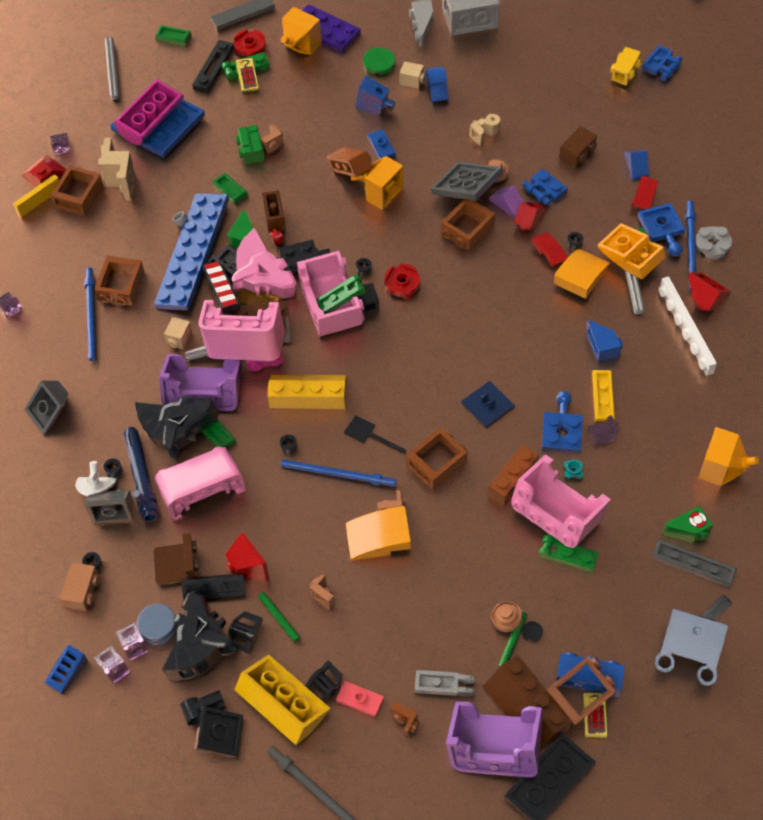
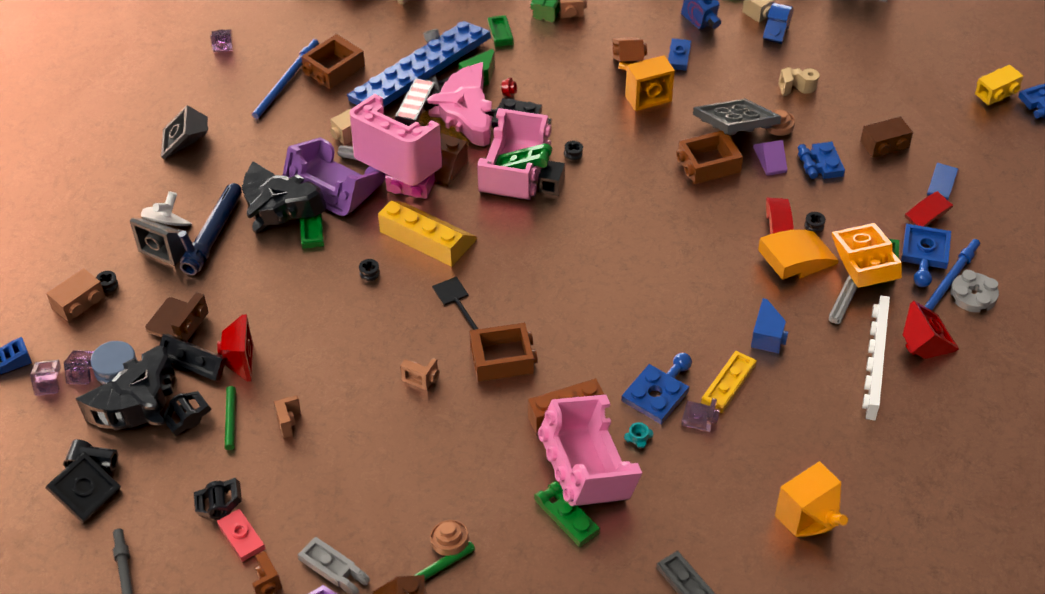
camera: 30 degrees right, 10 degrees down
black bush [103,458,122,478] -> none
bright pink windscreen [155,447,246,521] -> none
yellow slope [234,655,330,745] -> none
reddish brown brick [262,190,286,233] -> none
blue bar [281,459,397,487] -> none
light orange slope [346,506,411,561] -> none
red plate [384,263,420,299] -> none
dark blue piece [461,381,515,427] -> none
red slope [514,201,547,231] -> none
black piece [522,621,543,642] -> none
green slope [663,506,713,543] -> none

